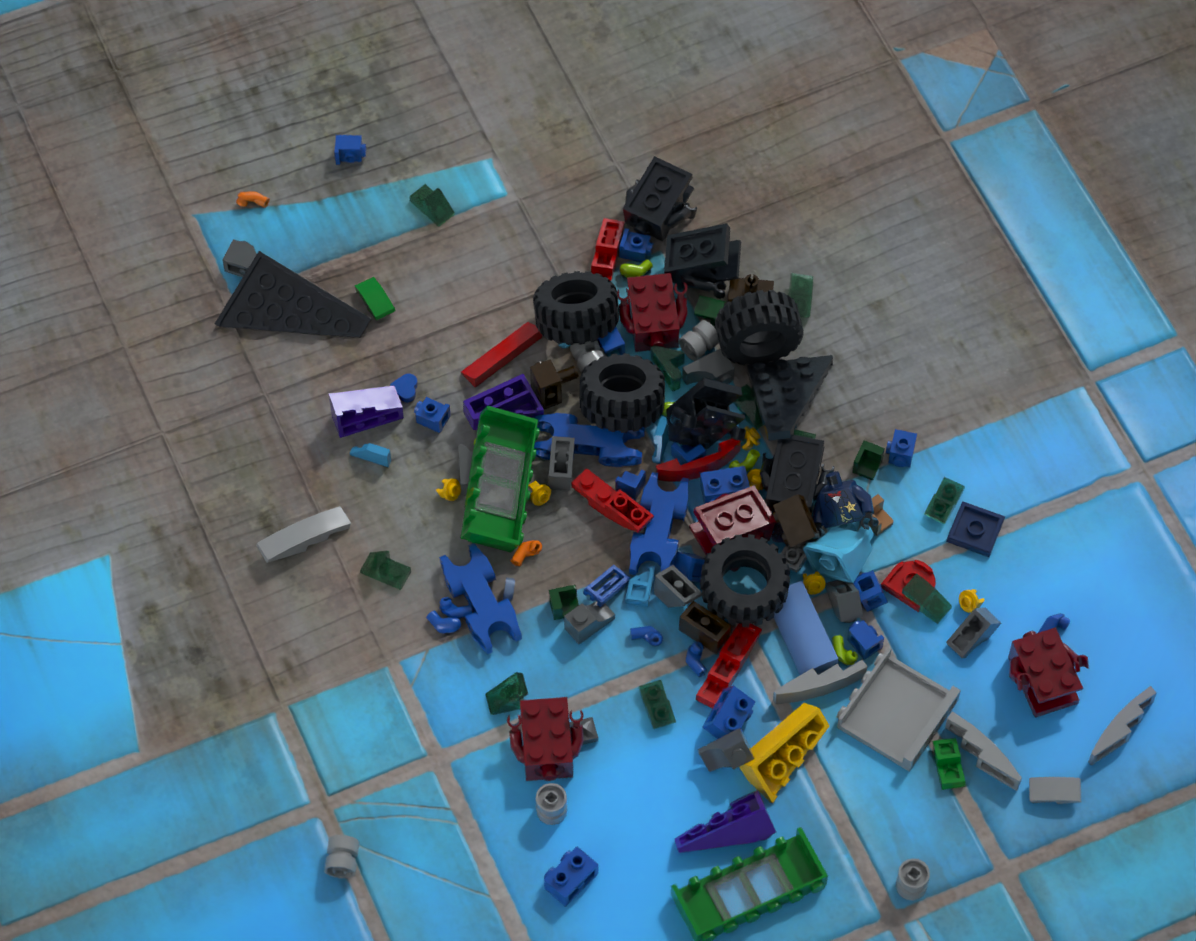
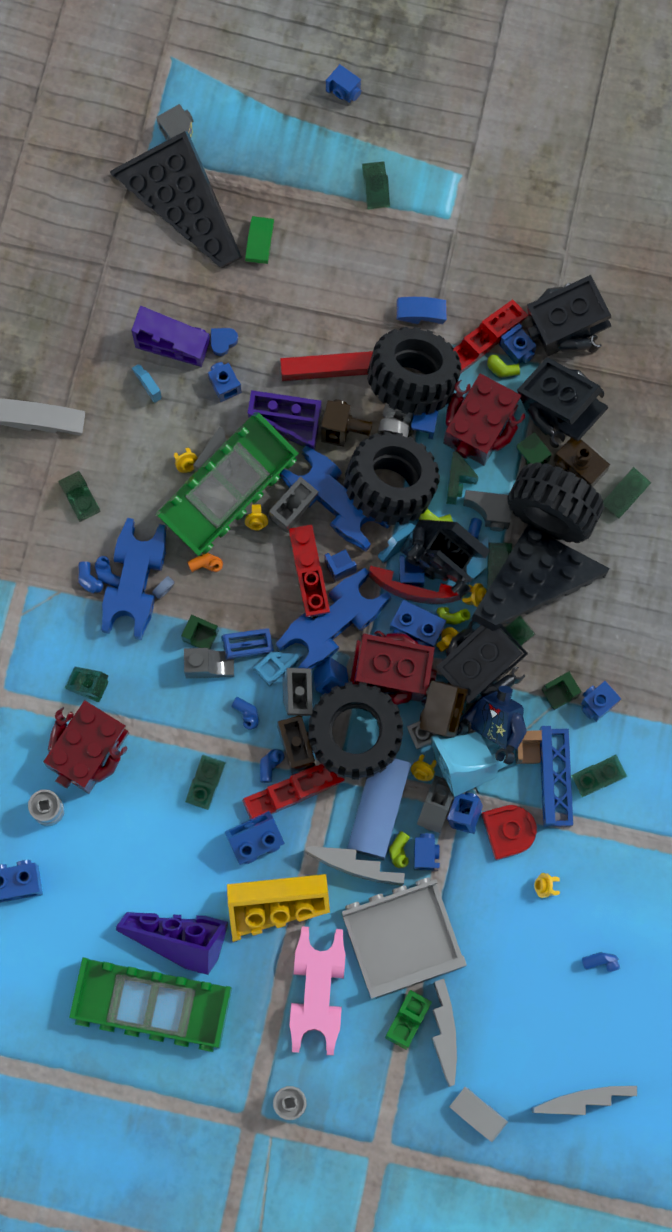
camera: 35 degrees right, 15 degrees up
orange arm [236,191,270,208] -> none
dark grey tile [570,717,598,745] -> none
light grey wheel [679,320,719,361] -> none
dark grey arch [698,728,754,772] -> none
clear green slope [902,573,952,624] -> none
dark blue tile [946,501,1005,558] -> none
dark grey arch [946,608,1001,658] -> none
dark red torso [1008,627,1089,717] -> none
none -> bright pink piece [289,926,346,1056]
none -> blue slope [396,297,447,324]
none -> blue fence [539,726,573,827]

